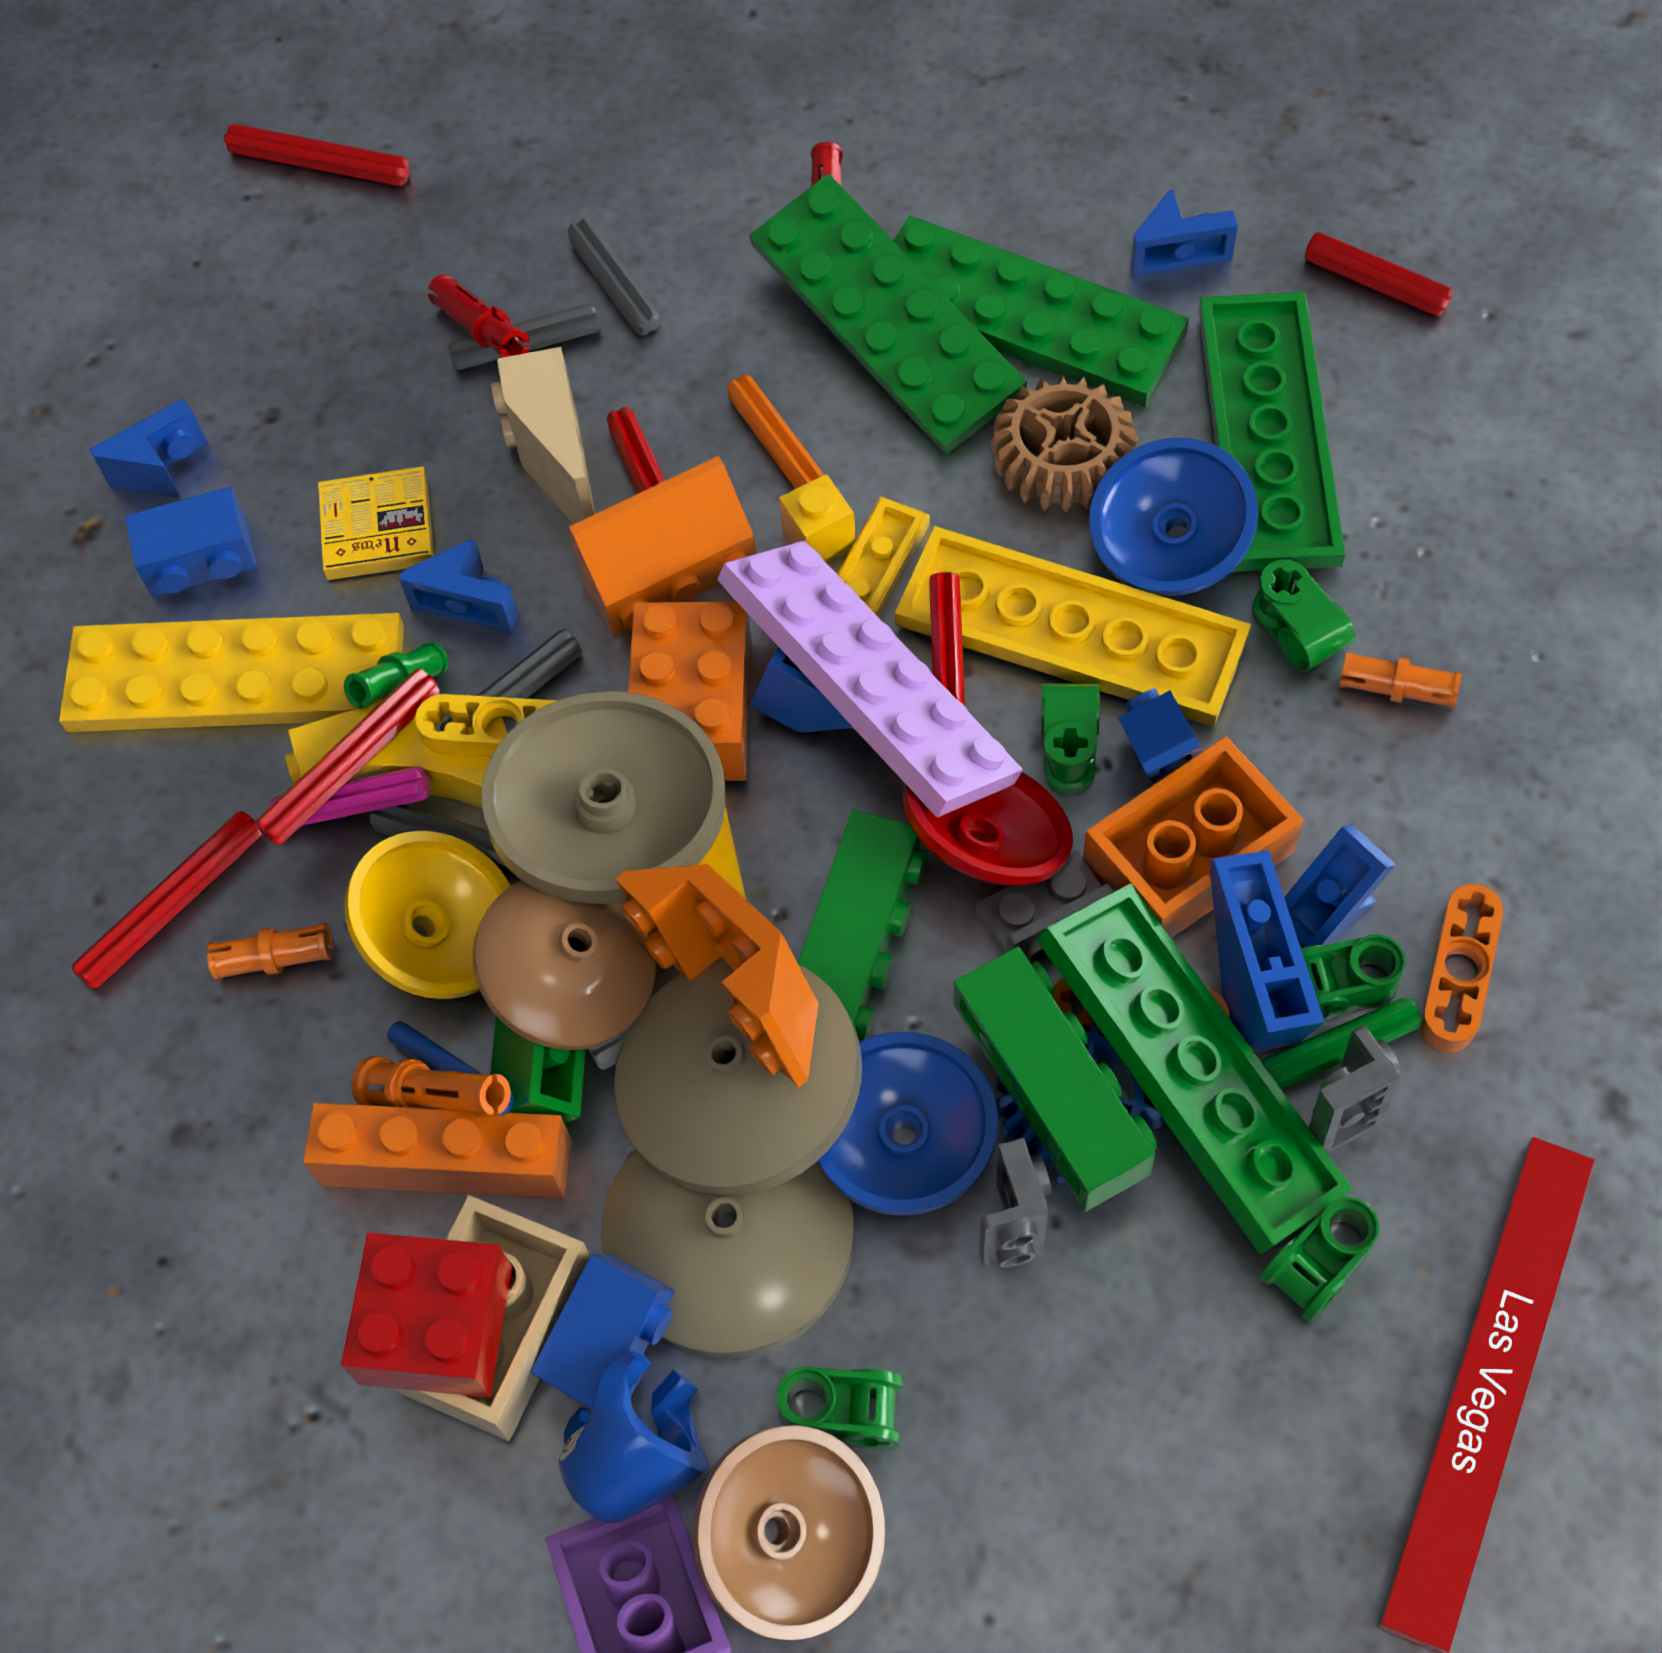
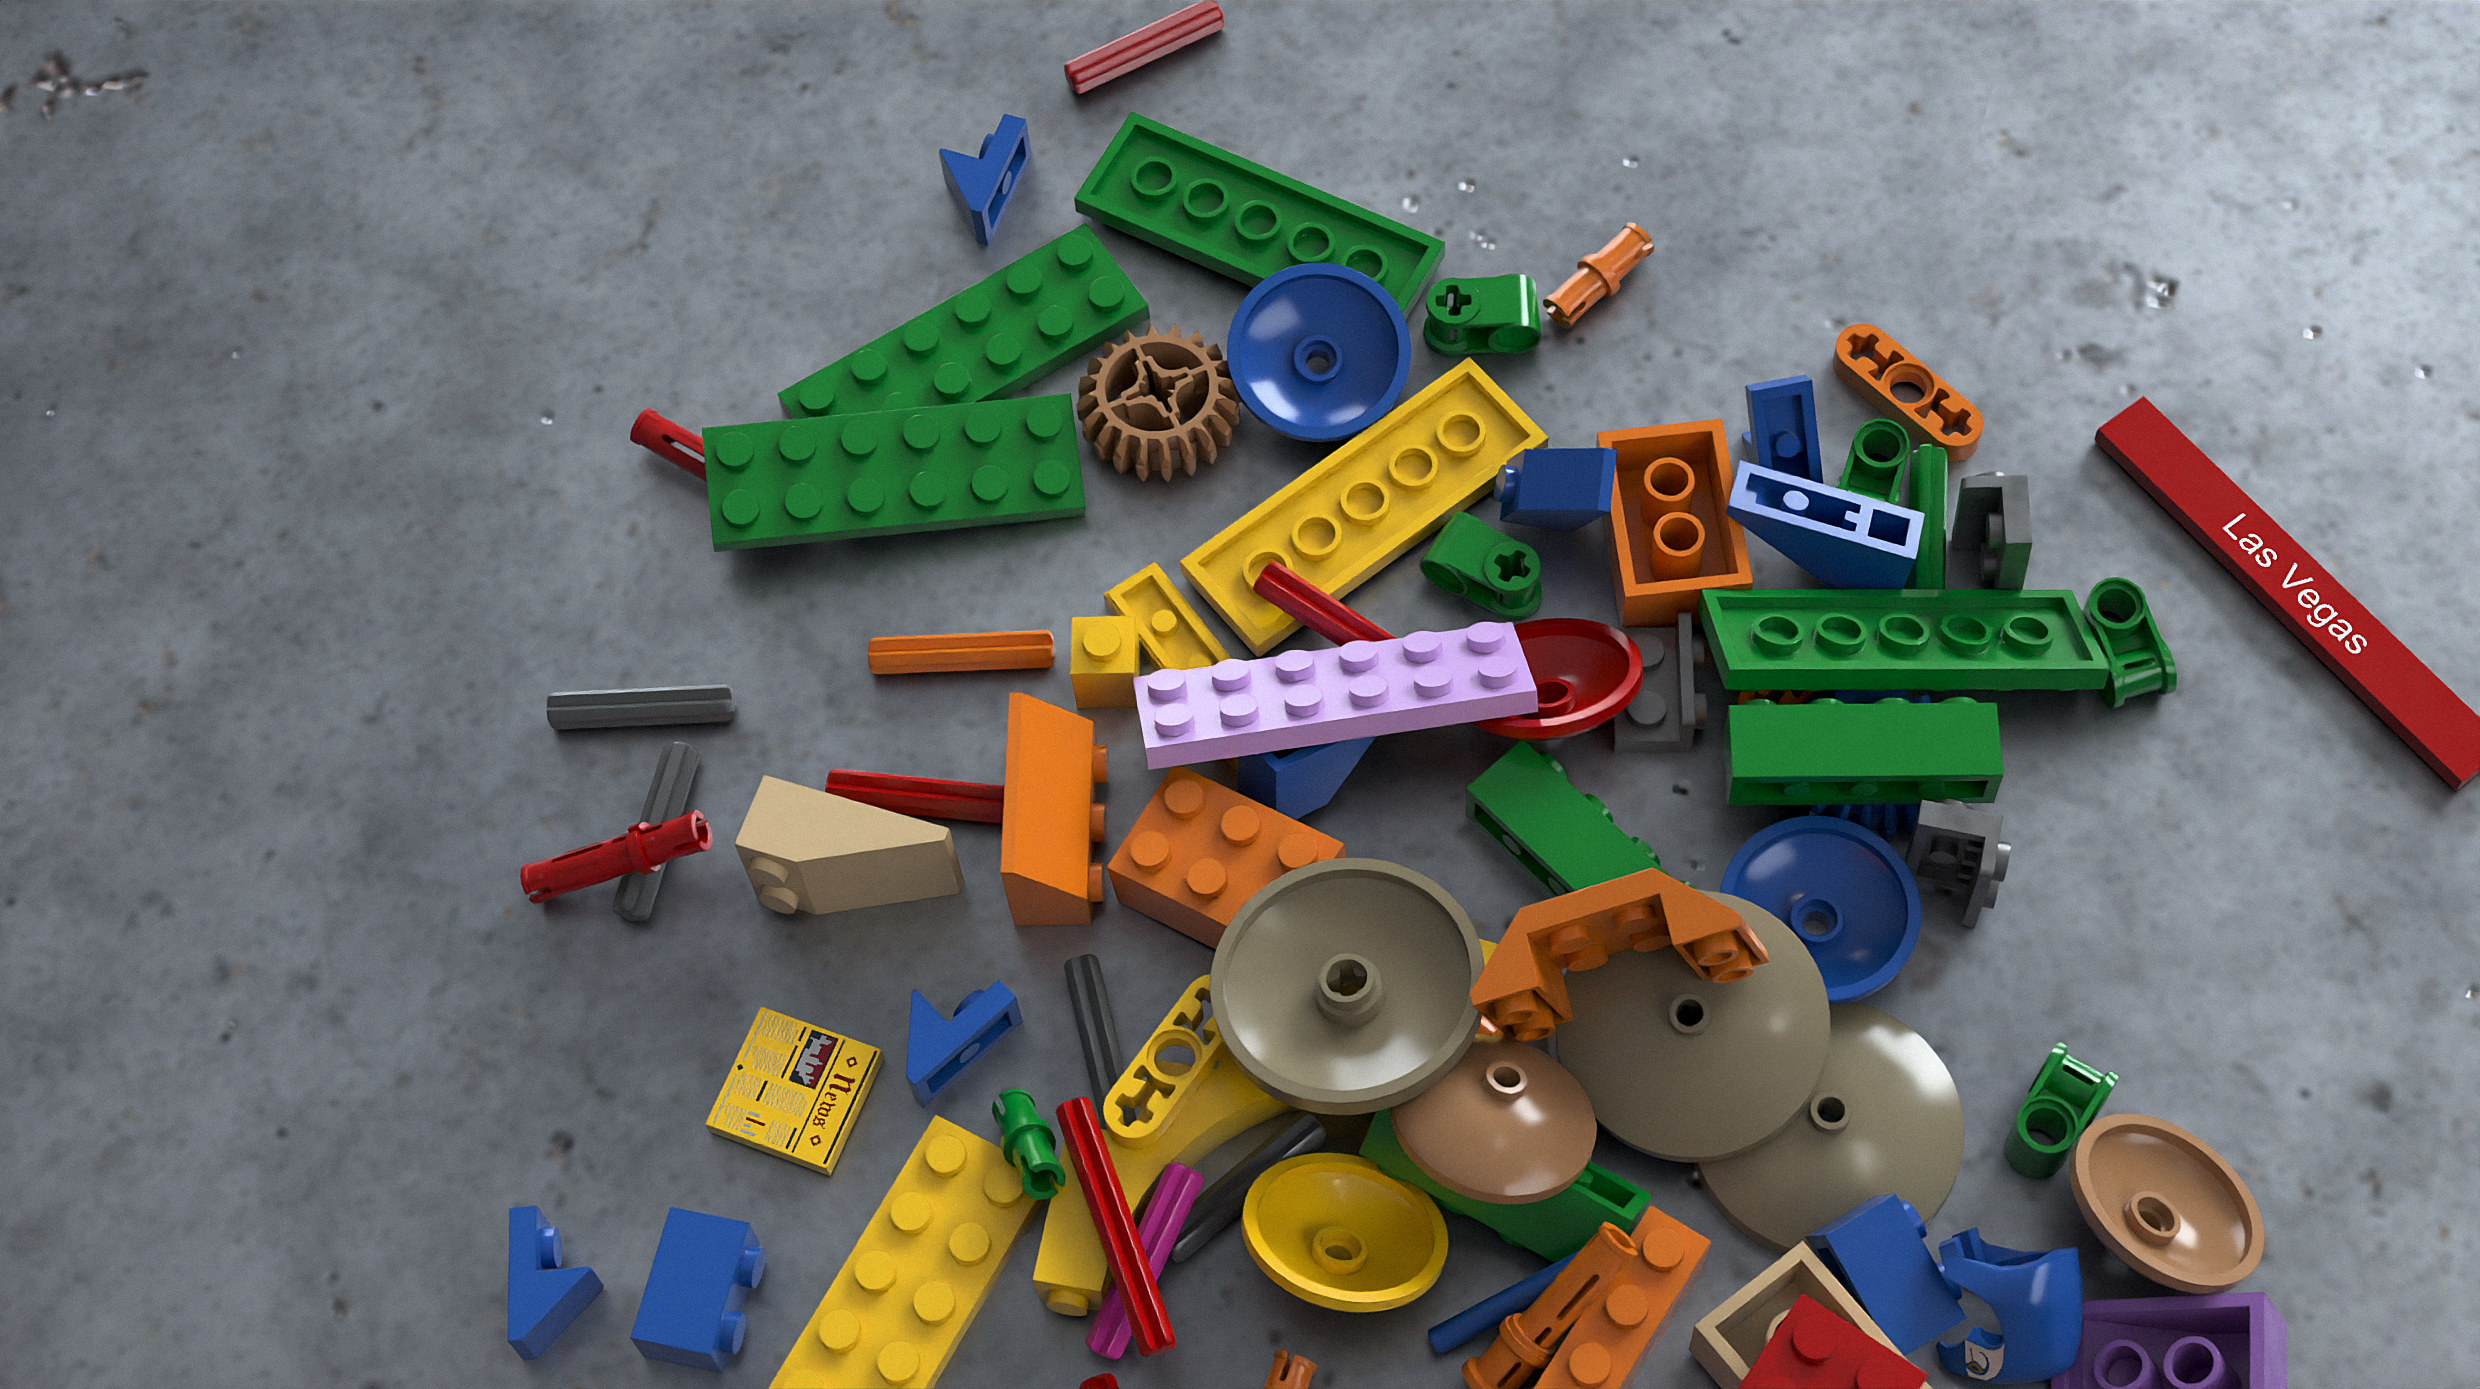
camera: 60 degrees left, 0 degrees up
red axle [224,123,410,187] -> none

